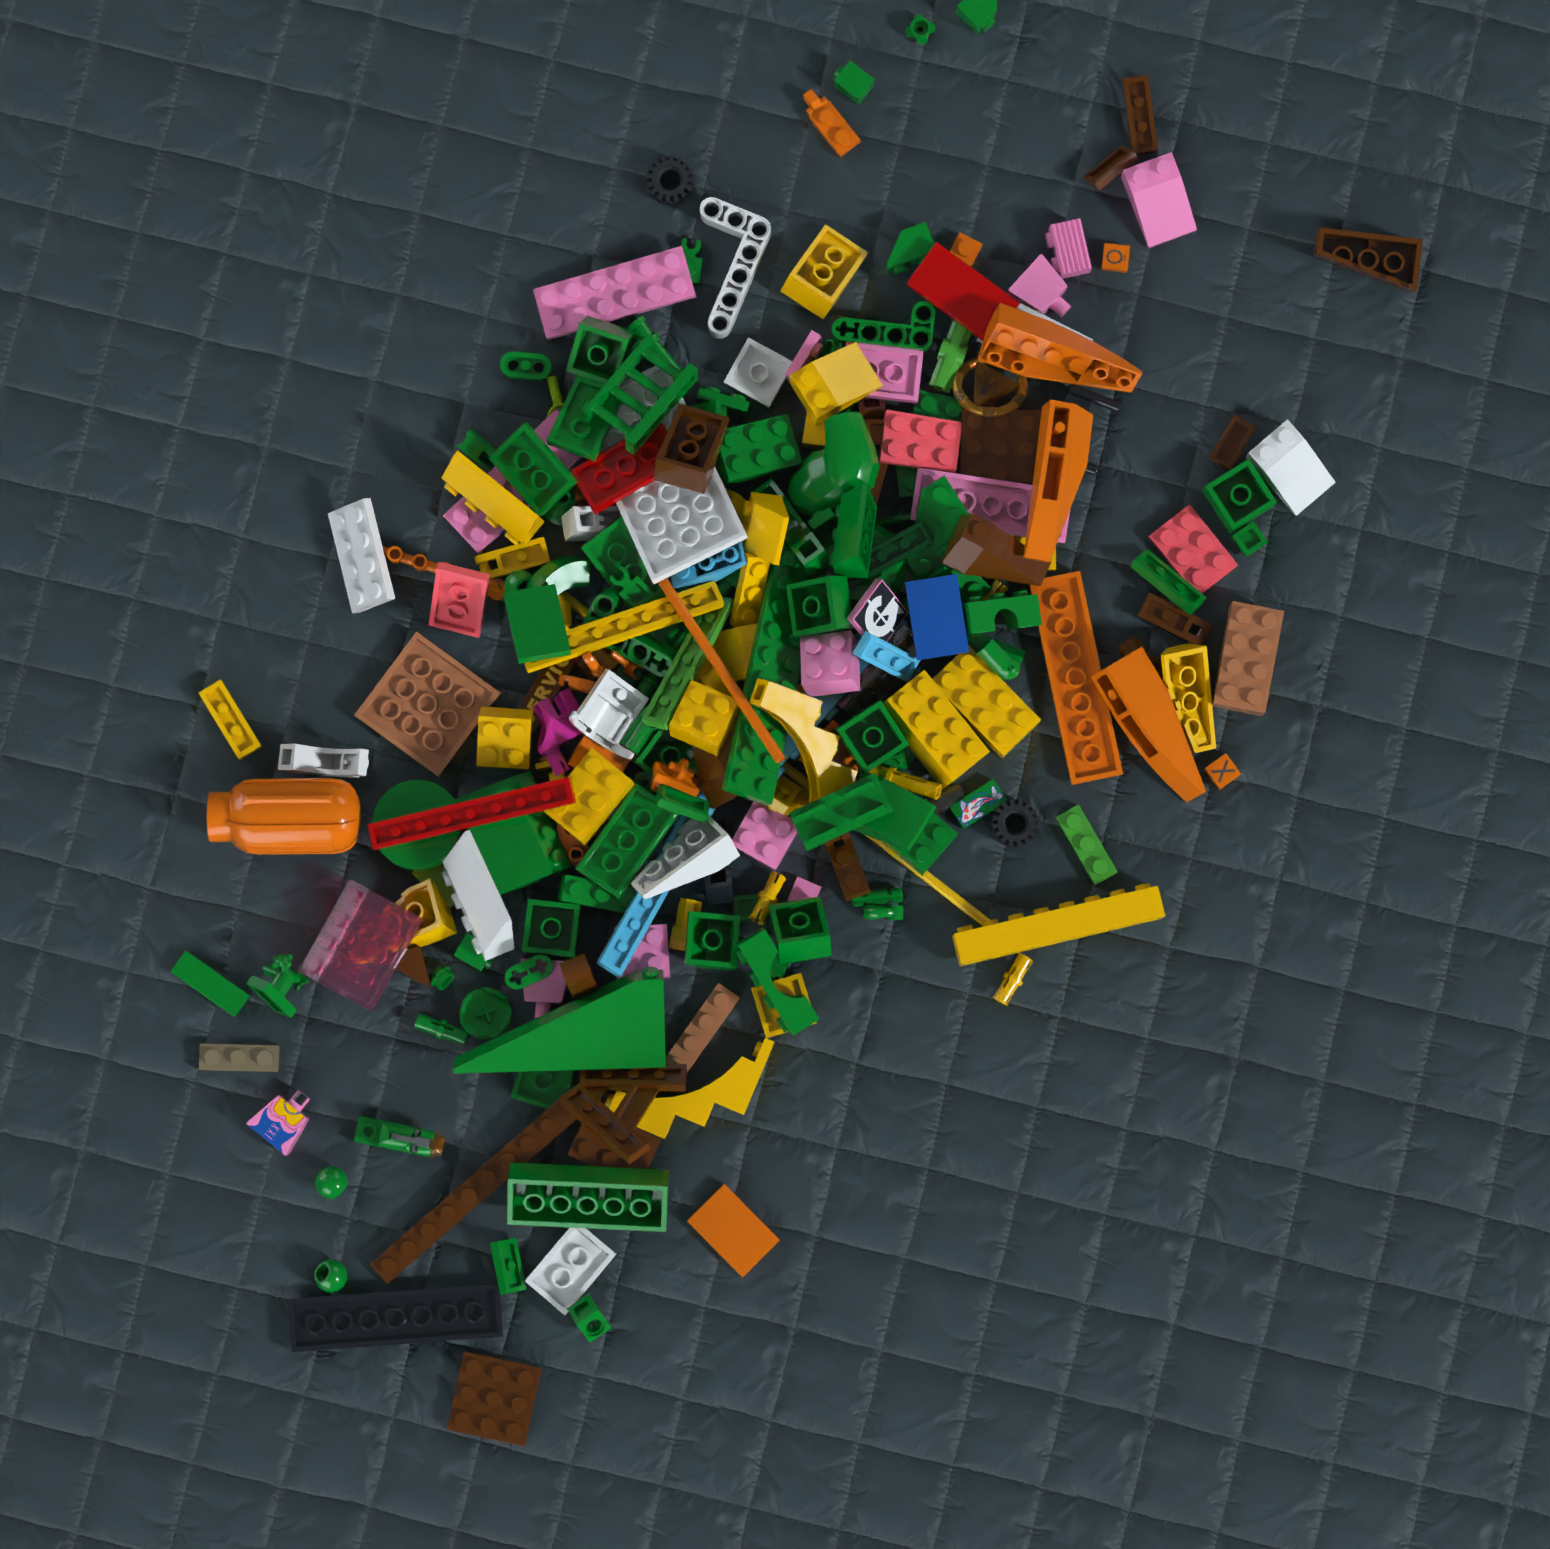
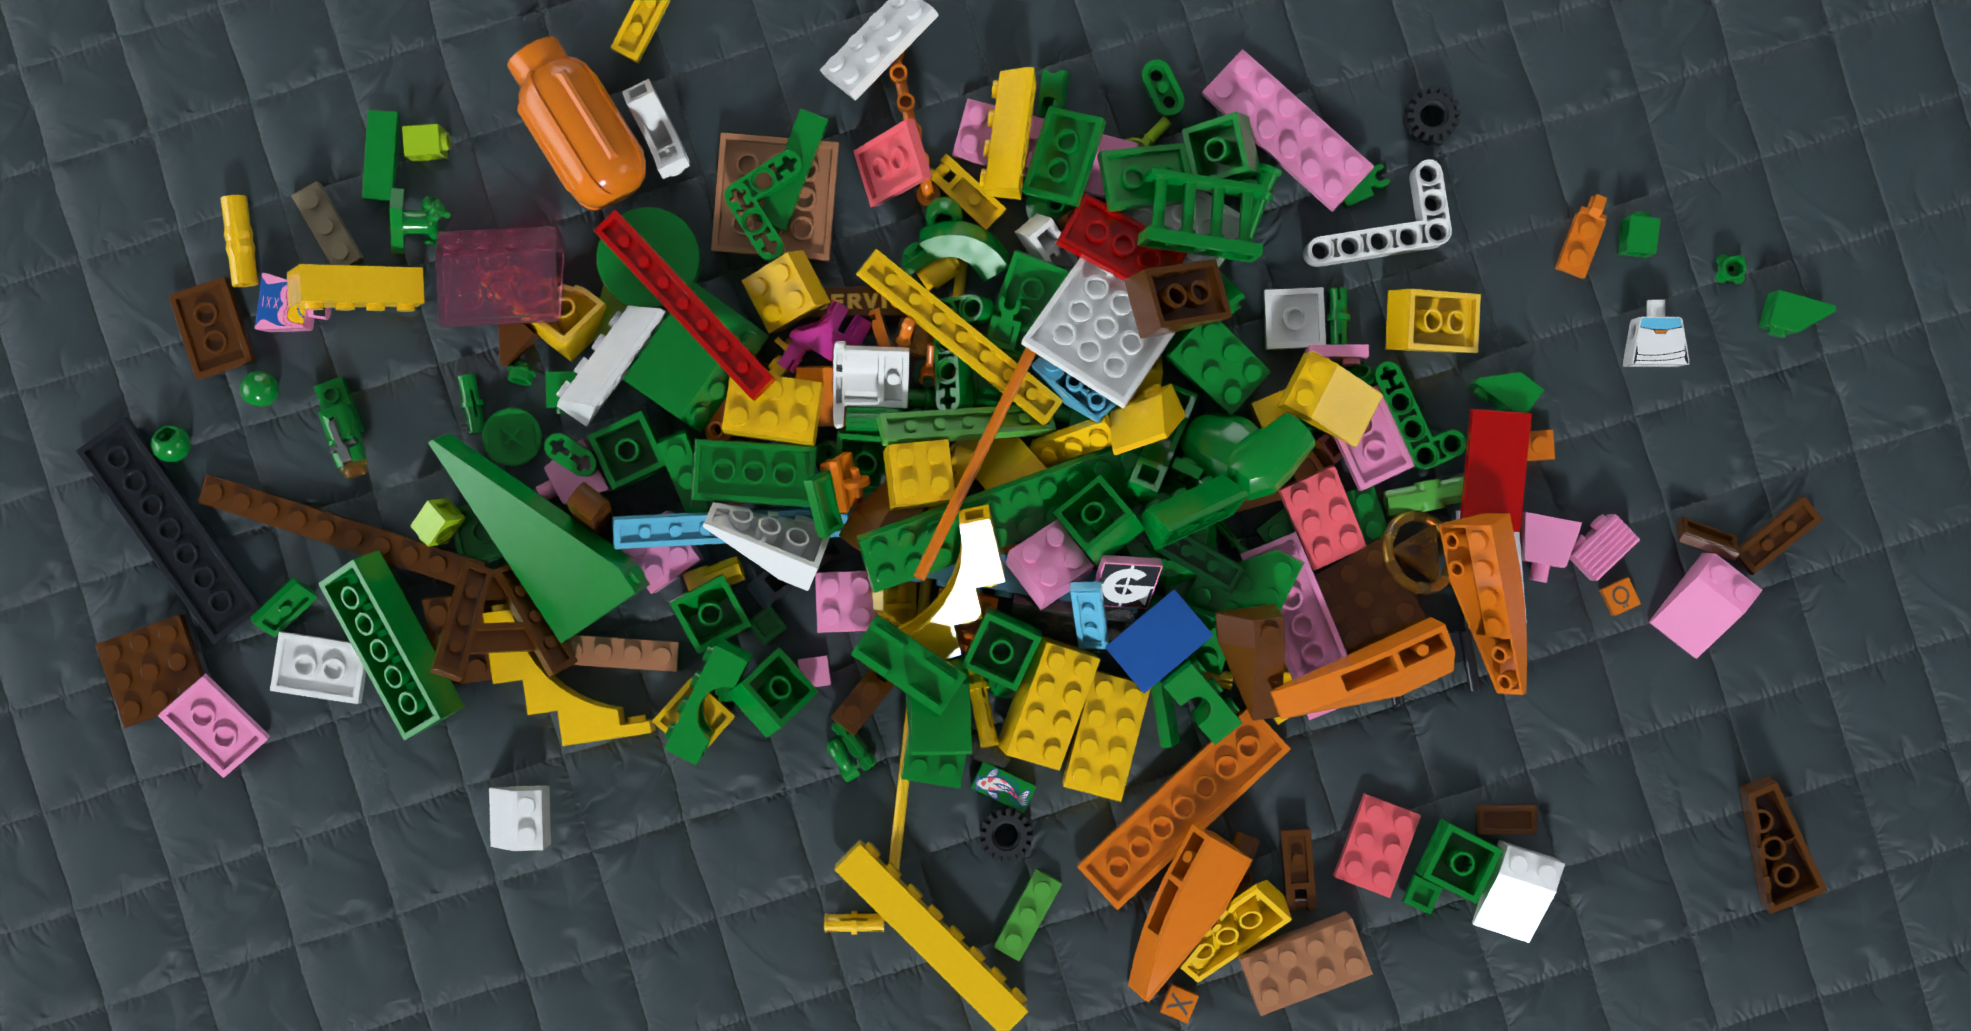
camera: 60 degrees right, 5 degrees up
green tile [503,584,571,664] -> none
green brick [567,1294,612,1343] -> none
orange tile [687,1184,780,1278] -> none
green plate [697,386,750,417] -> none
yellow pin [749,871,786,925] -> none
green piece [976,639,1020,680] -> none
green plate [1130,549,1207,615] -> none
none -> bright pink plate [158,673,270,778]
none -> reddish brown plate [168,277,256,381]
none -> yellow axle [220,195,258,287]
none -> yellow wedge [287,264,425,312]
none -> lime brick [402,124,451,162]
none -> lime brick [410,498,466,547]
none -> white slope [489,786,551,851]
none -> green beam [724,150,803,262]
none -> green tile [757,109,829,231]
none -> green pin [1327,287,1351,345]
none -> white torso [1623,300,1689,367]

